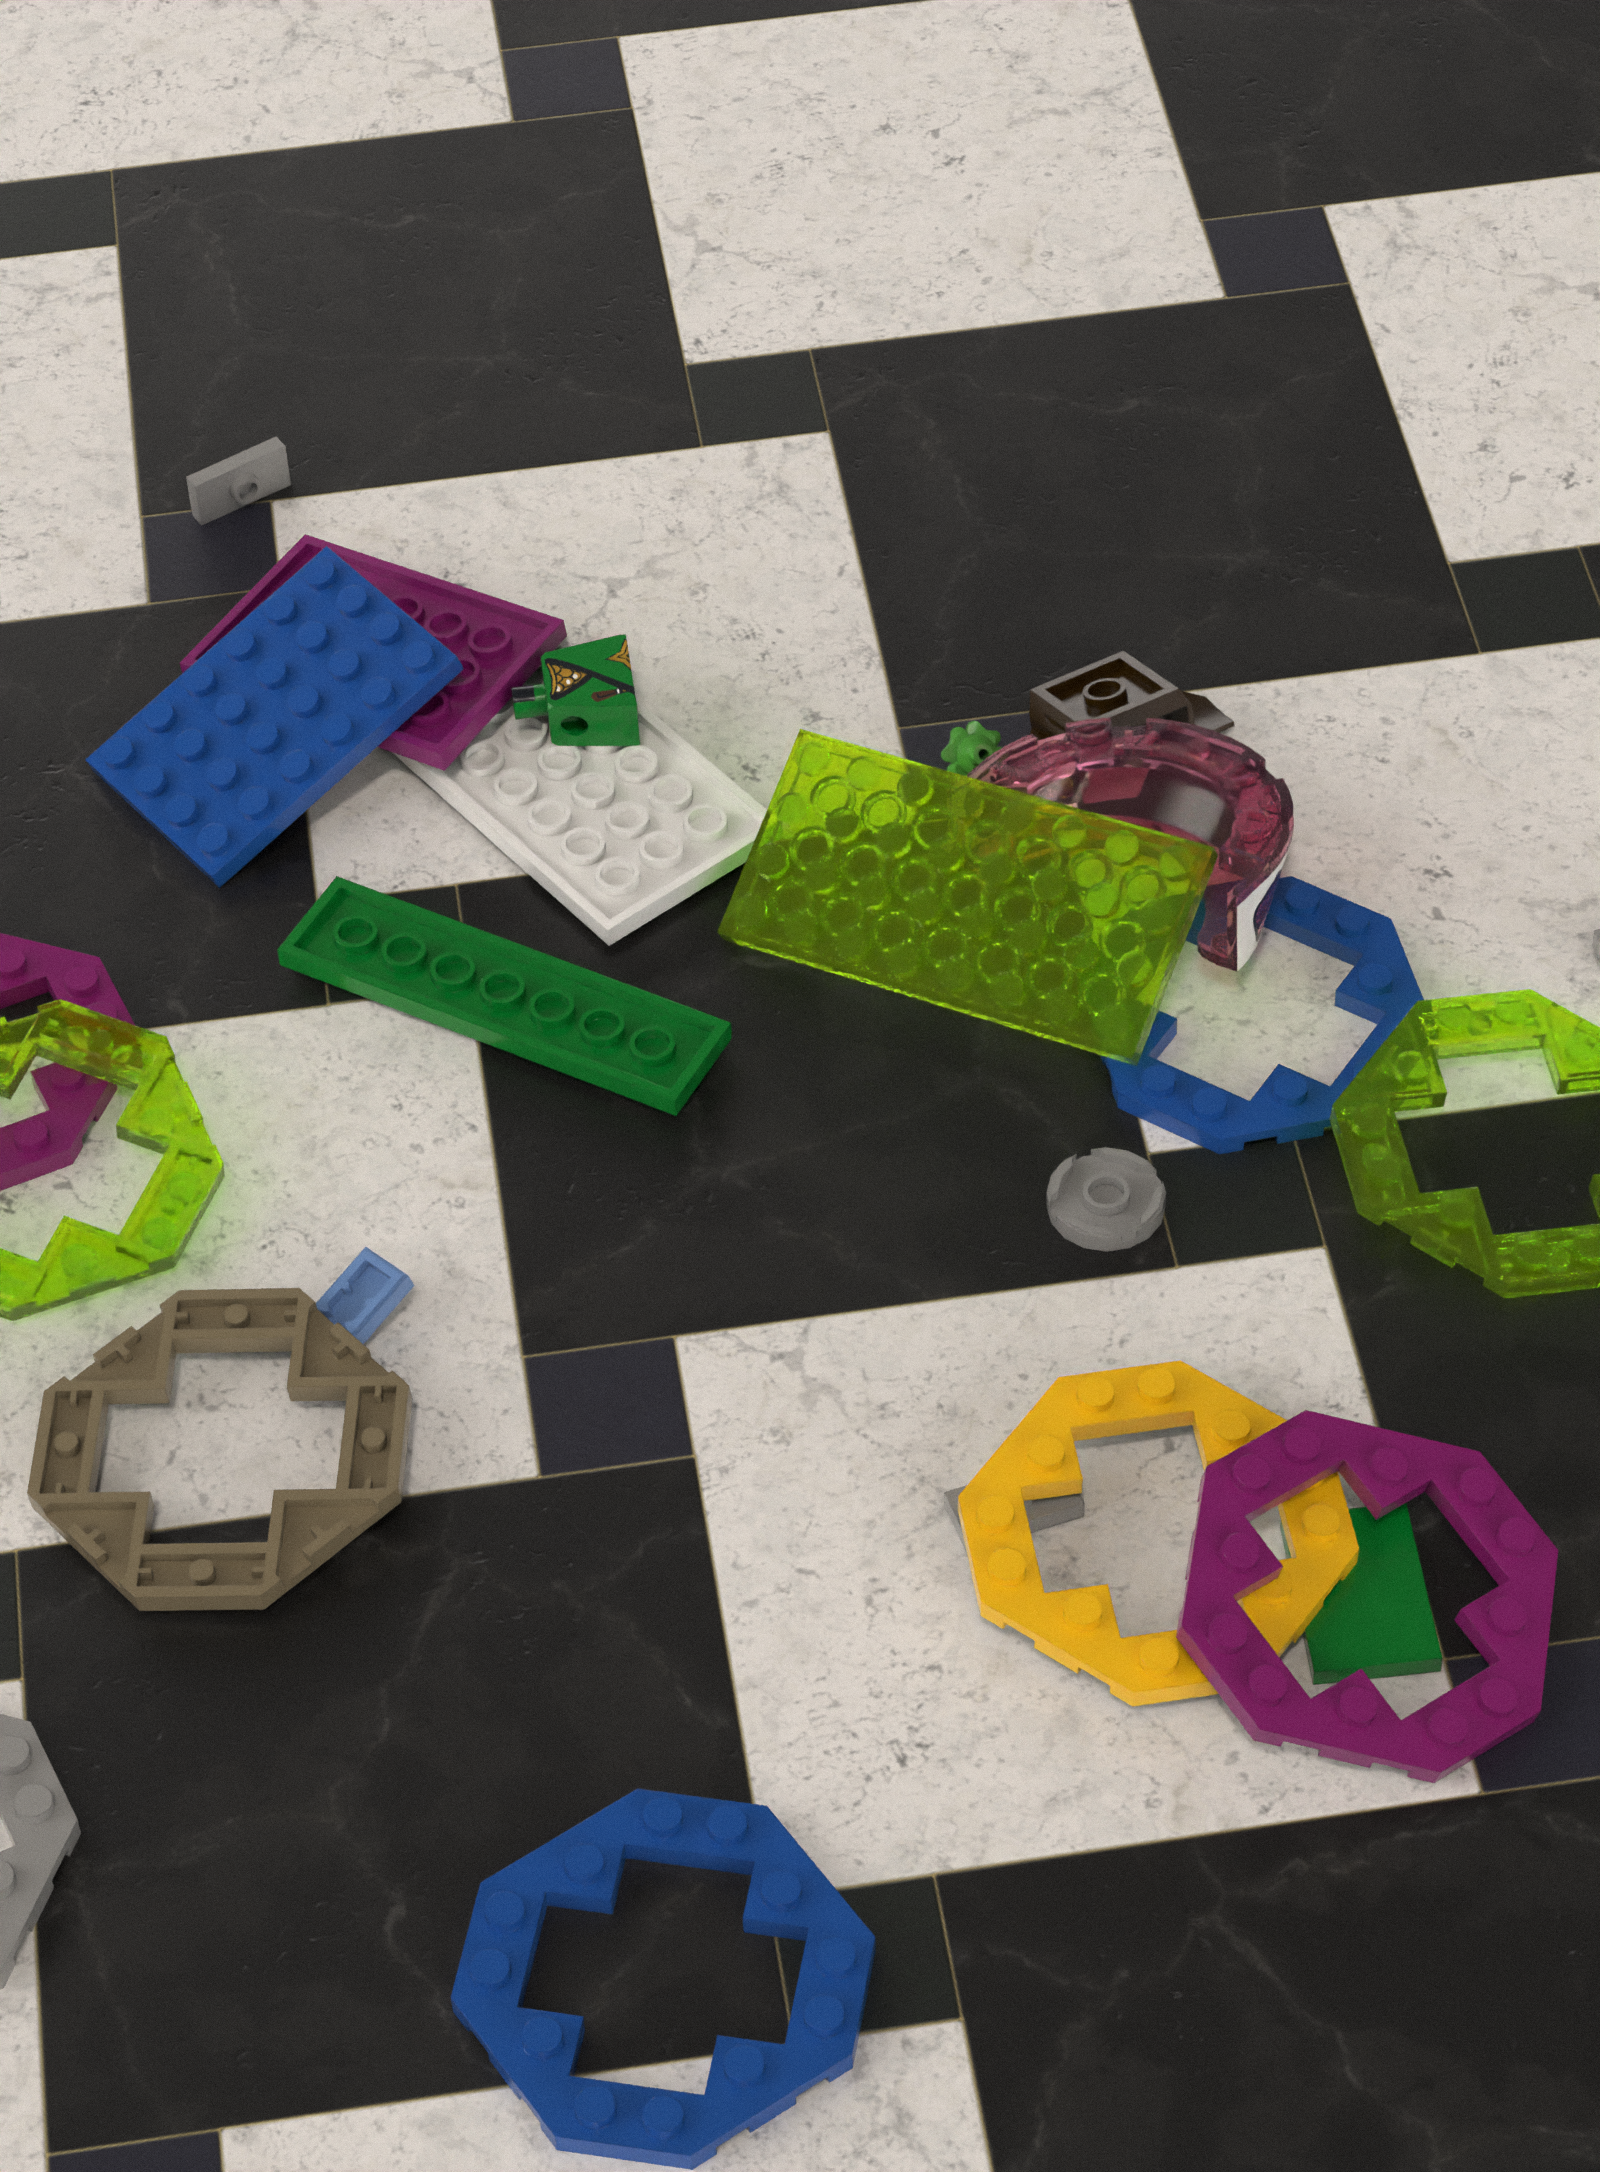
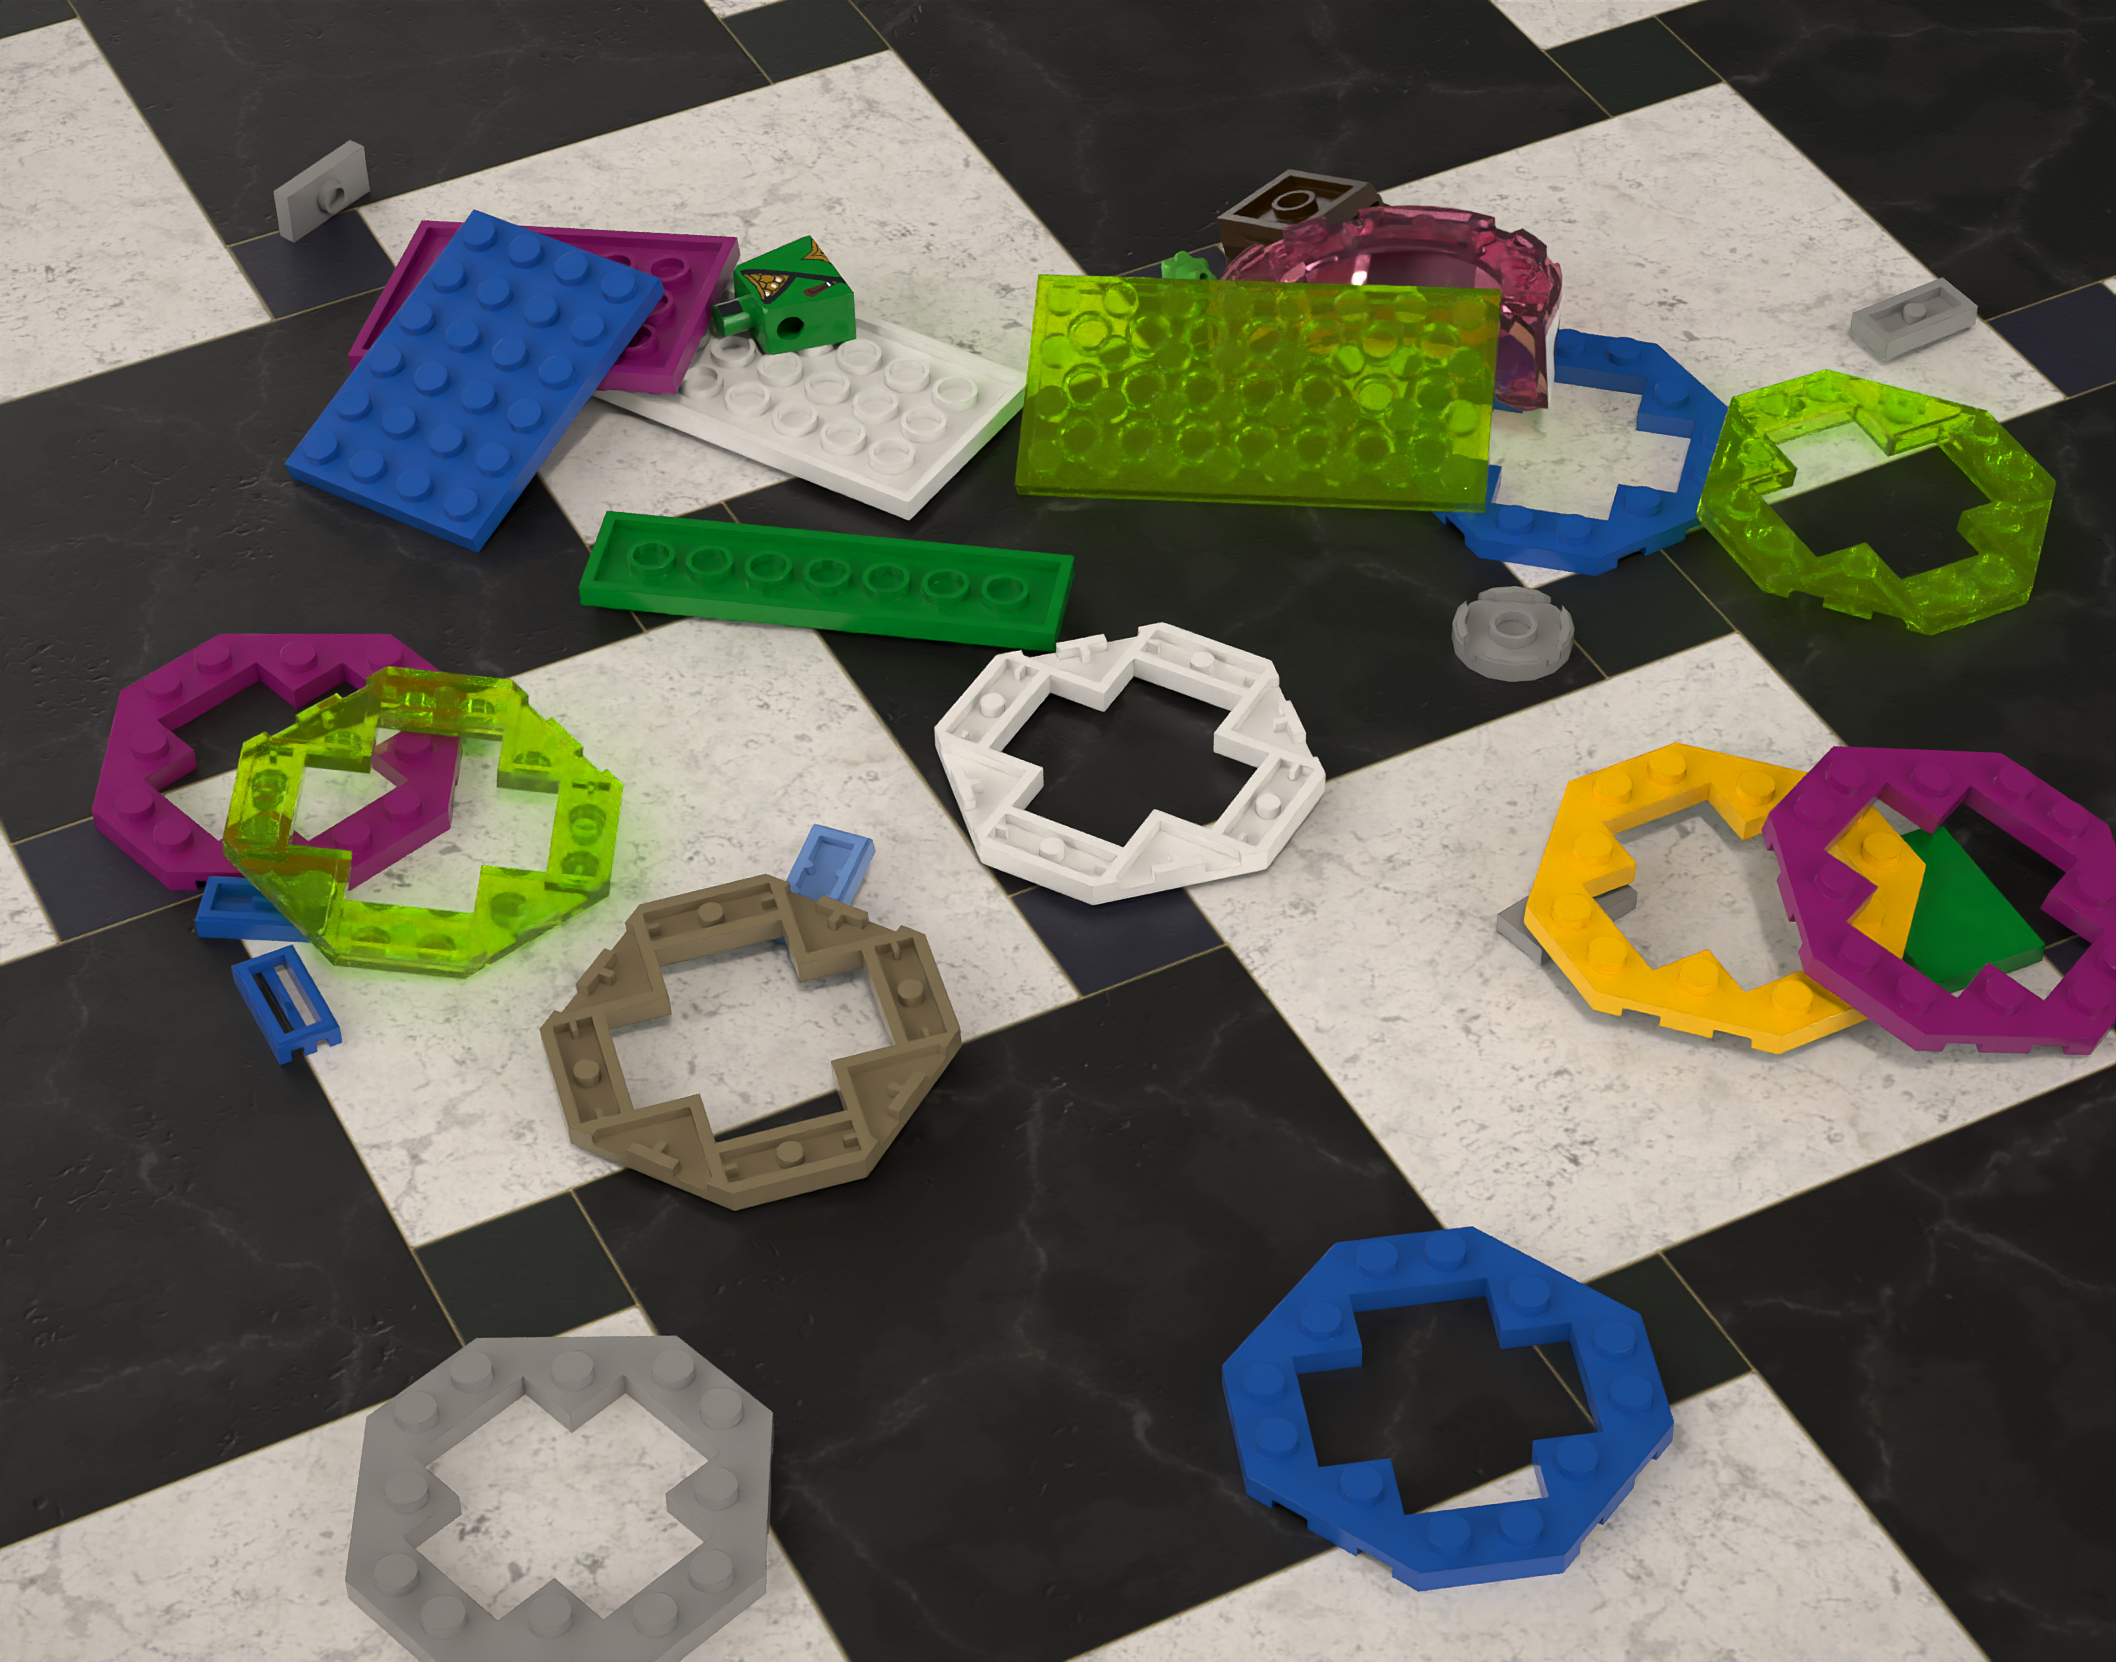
camera: 20 degrees left, 5 degrees down
none -> white plate [934,622,1326,905]

